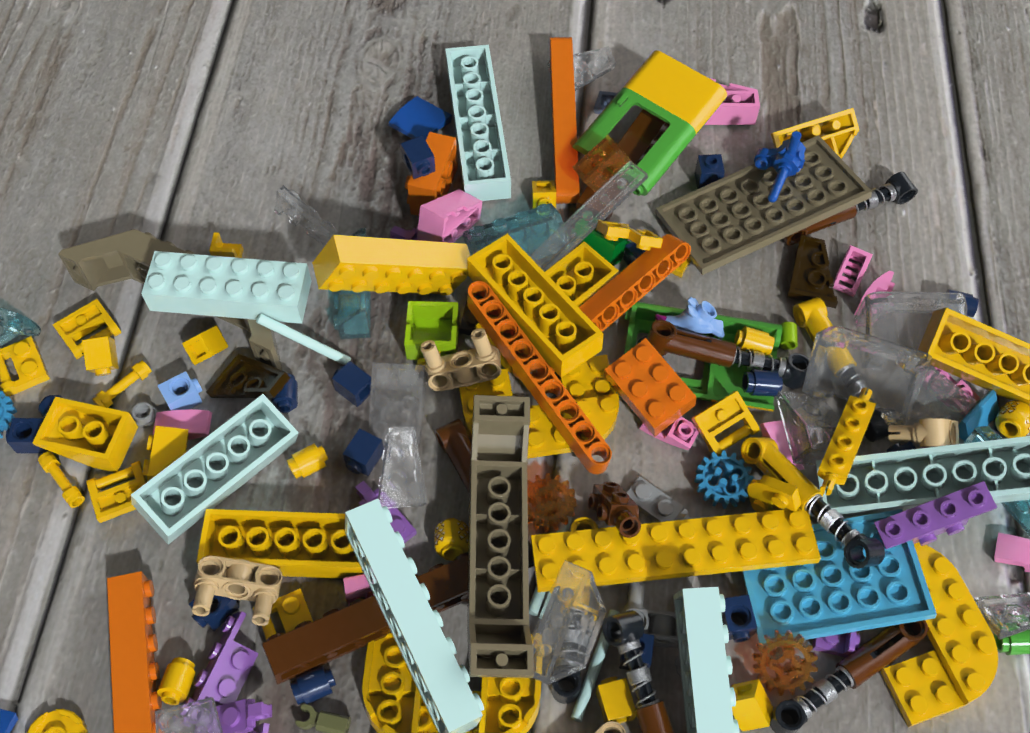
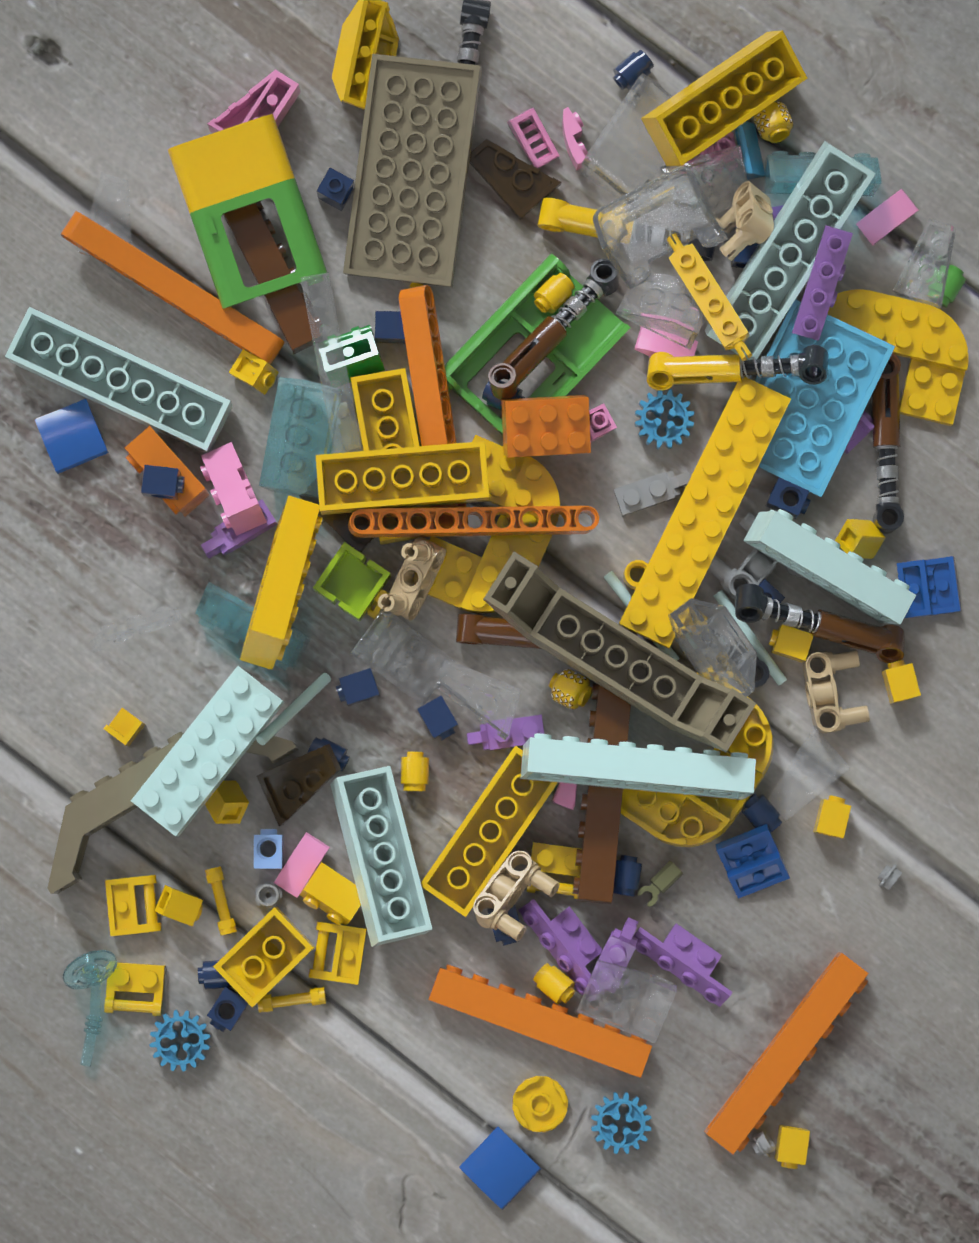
camera: 65 degrees left, 25 degrees up
clear orange gear [527,473,577,532] -> none
clear orange brick [573,135,632,193] -> none
reddish brown brick [588,482,641,538] -> none
sand blue tile [594,91,617,114] -> none
yellow plate [596,220,663,250] -> none
light blue animal [655,297,725,339] -> none
yellow plate [691,391,760,457] -> none
dark blue brick [742,370,783,397] -> none
yellow plate [747,475,801,512] -> none
clear orange gear [752,630,818,696] -> none
blue piece [754,131,806,203] -> none
lime hinge [780,322,798,350] -> none

